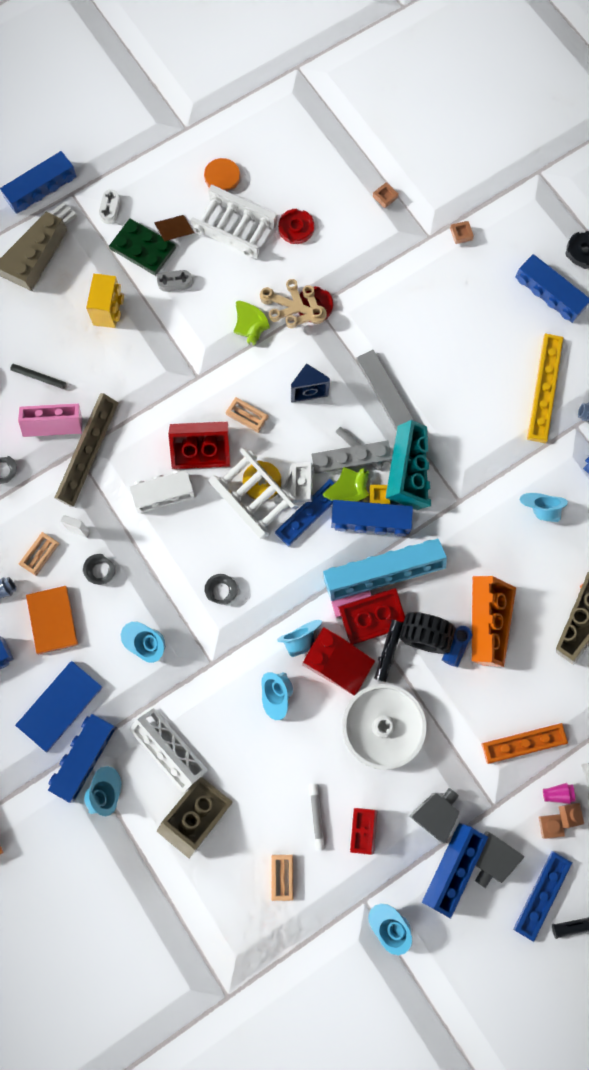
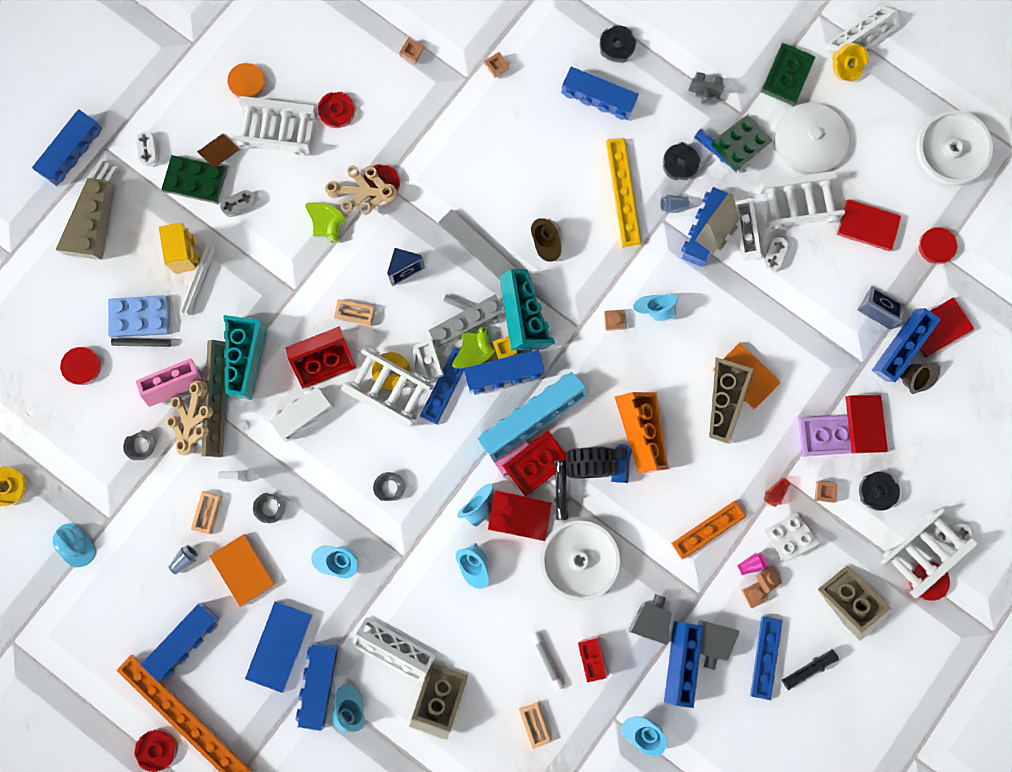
camera: 25 degrees left, 5 degrees up
none -> light blue plate [108,295,169,338]
none -> tan plant [167,381,213,456]
none -> white axle [180,243,216,315]
none -> teal wedge [223,315,268,400]
none -> dark brown piece [531,218,562,262]
none -> nougat plate [604,310,625,331]

